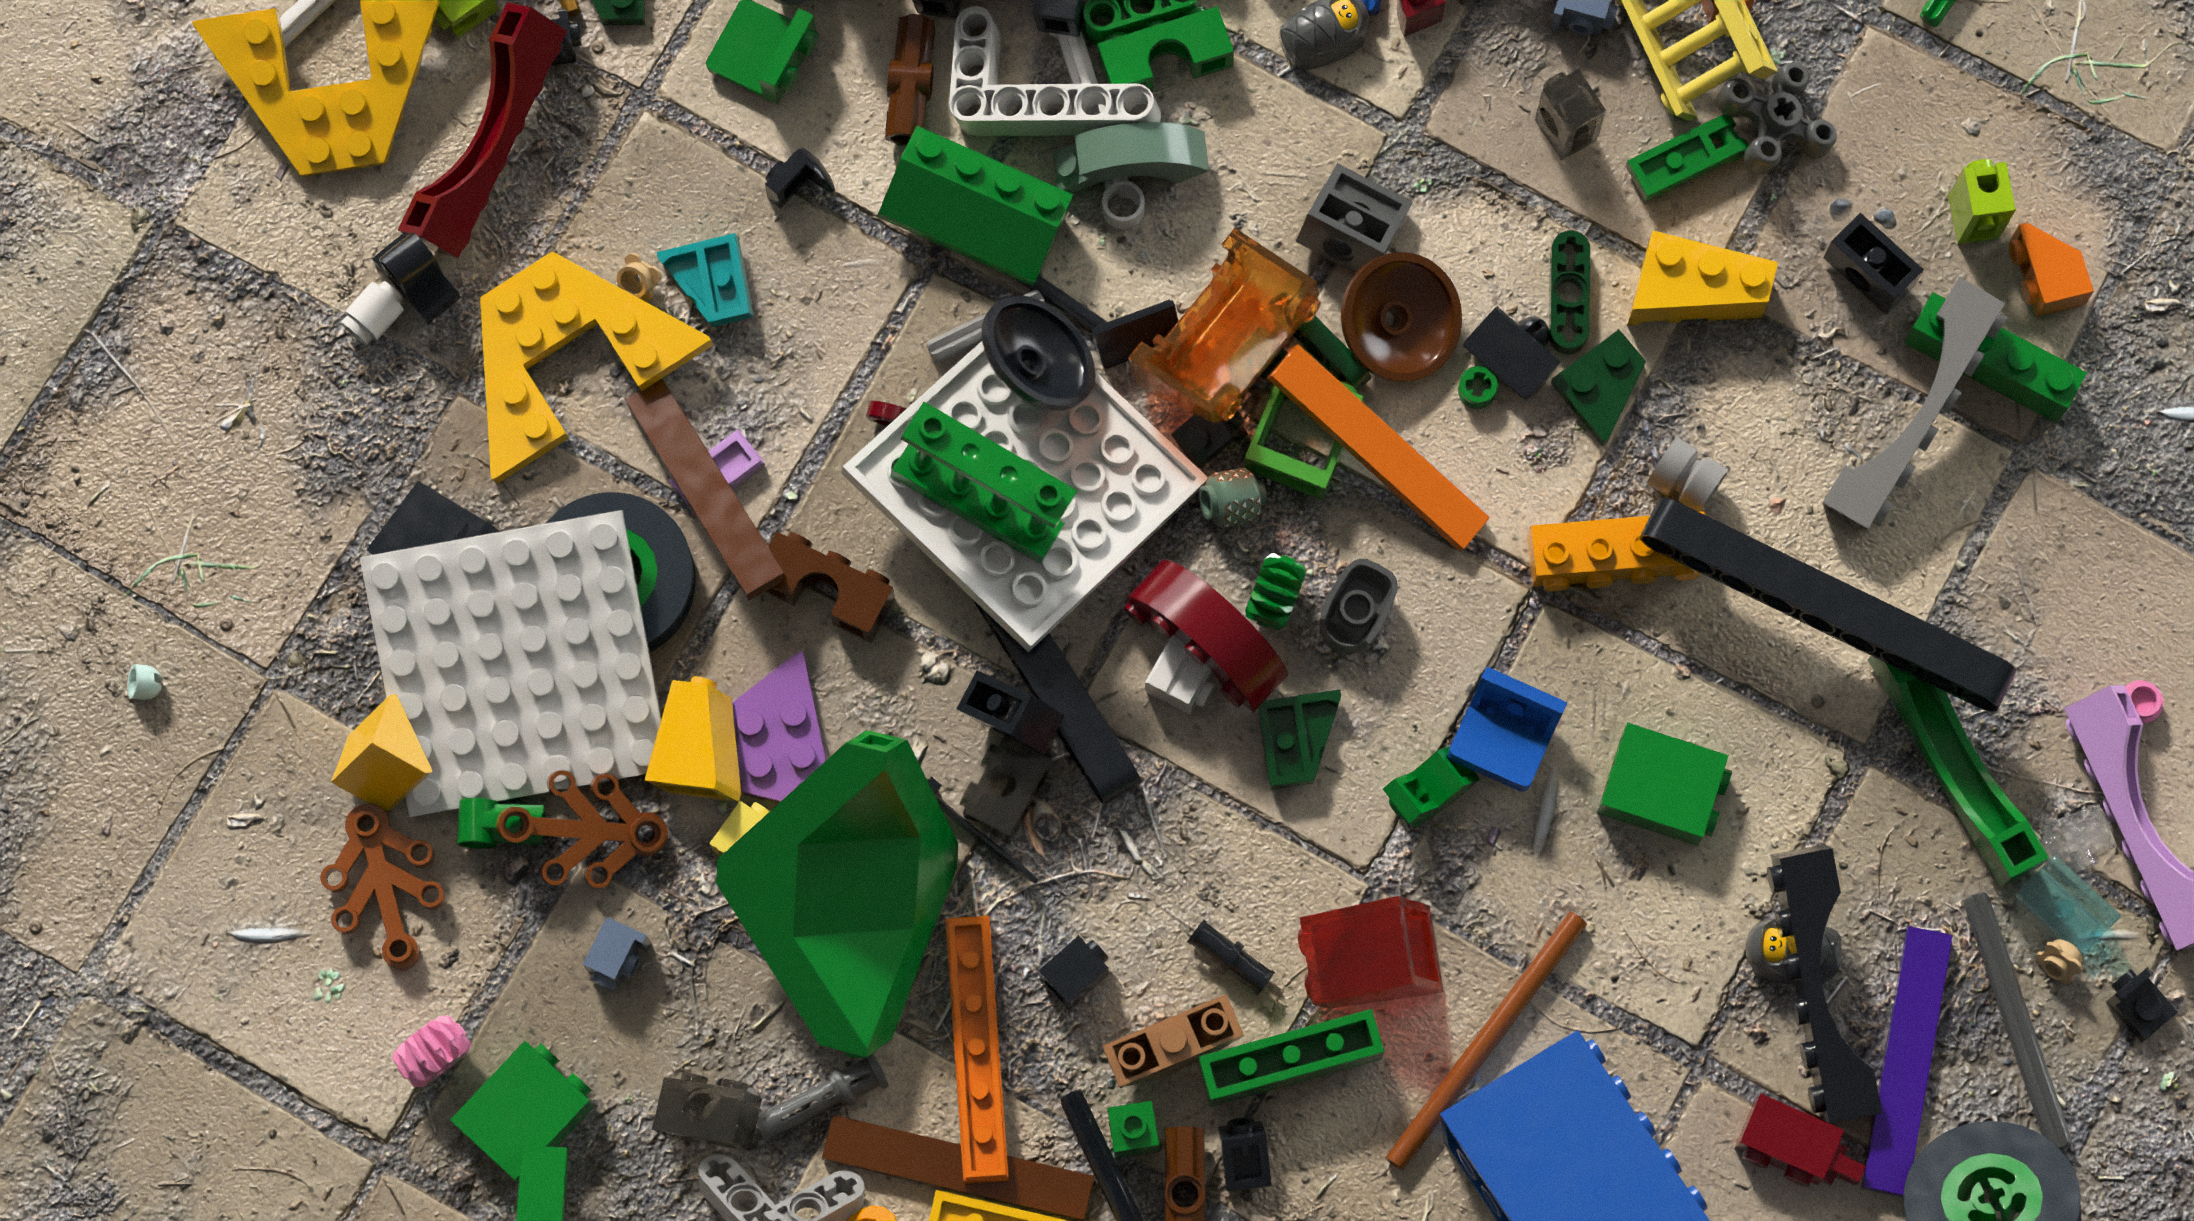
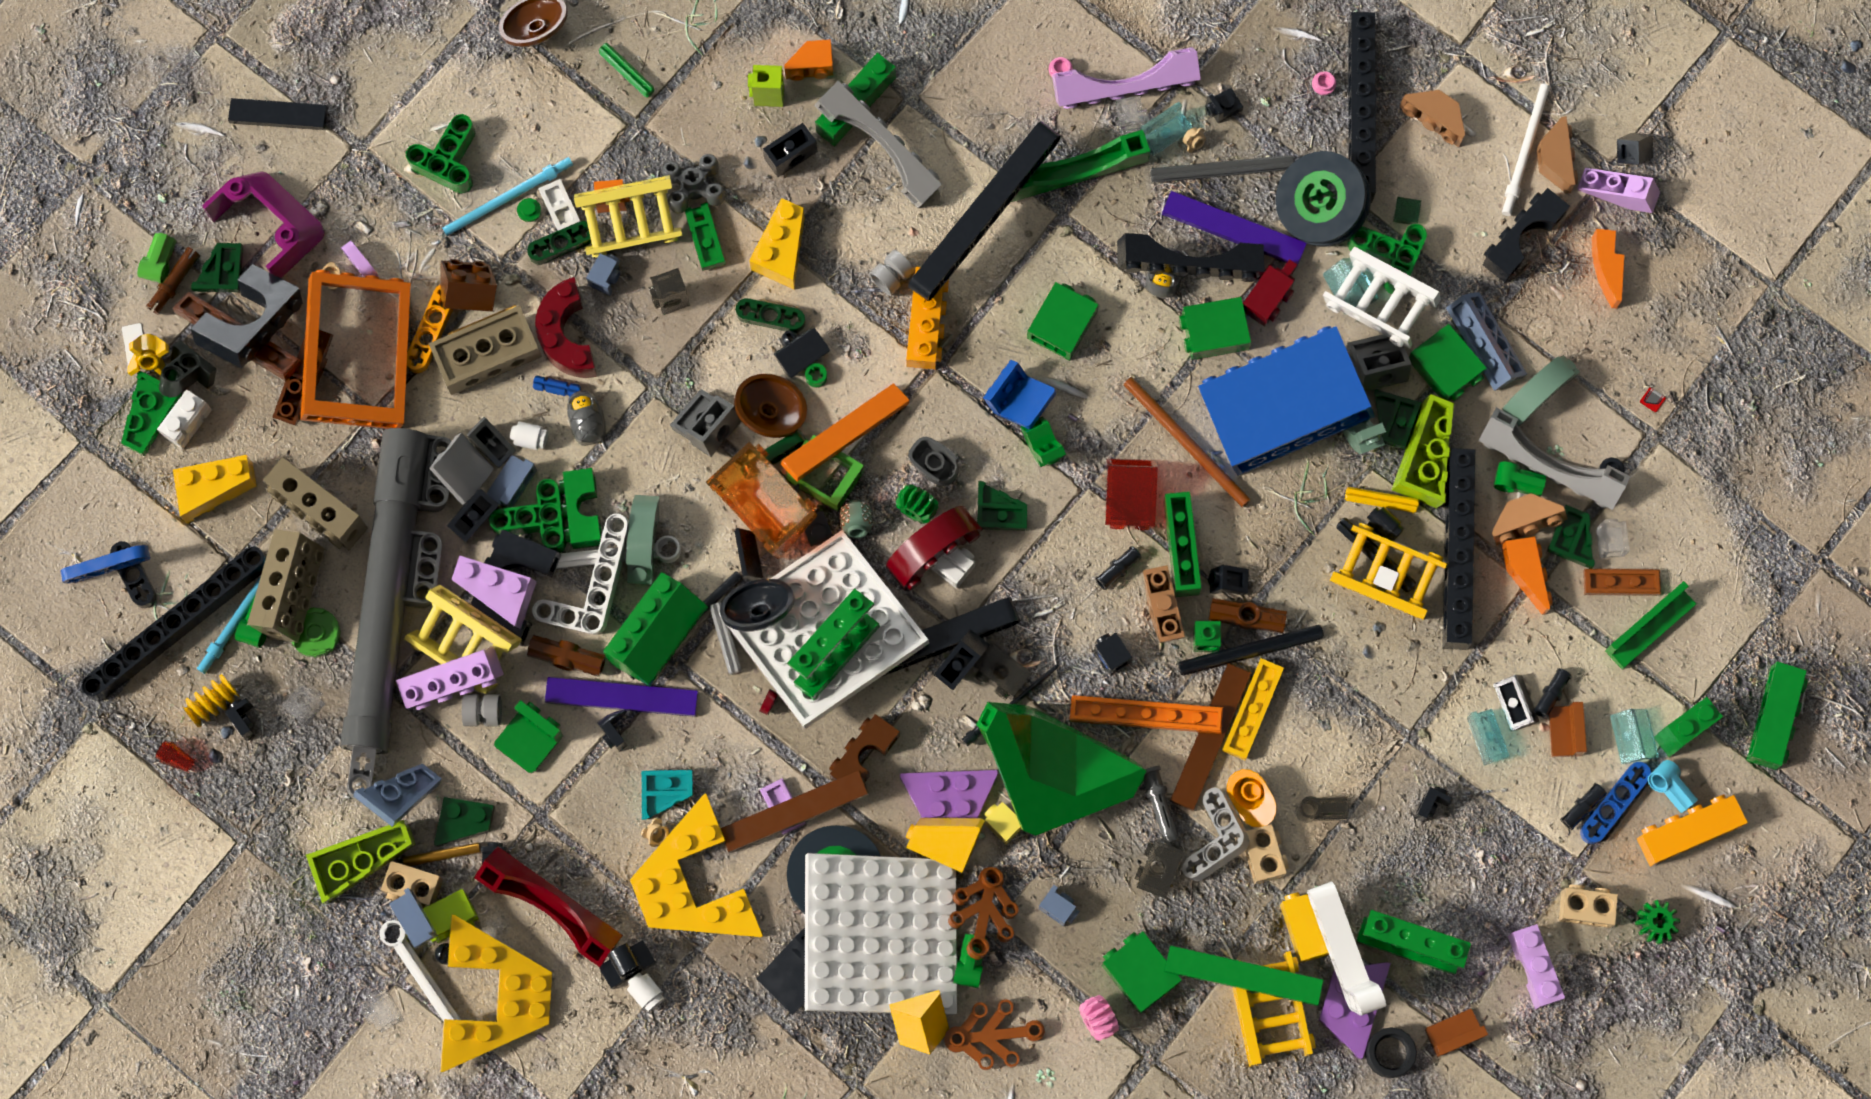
camera: 80 degrees left, 0 degrees up
dark green wing [1551,329,1646,446] -> none
none -> dark purple tile [545,677,698,717]
none -> green brick [1179,297,1251,360]

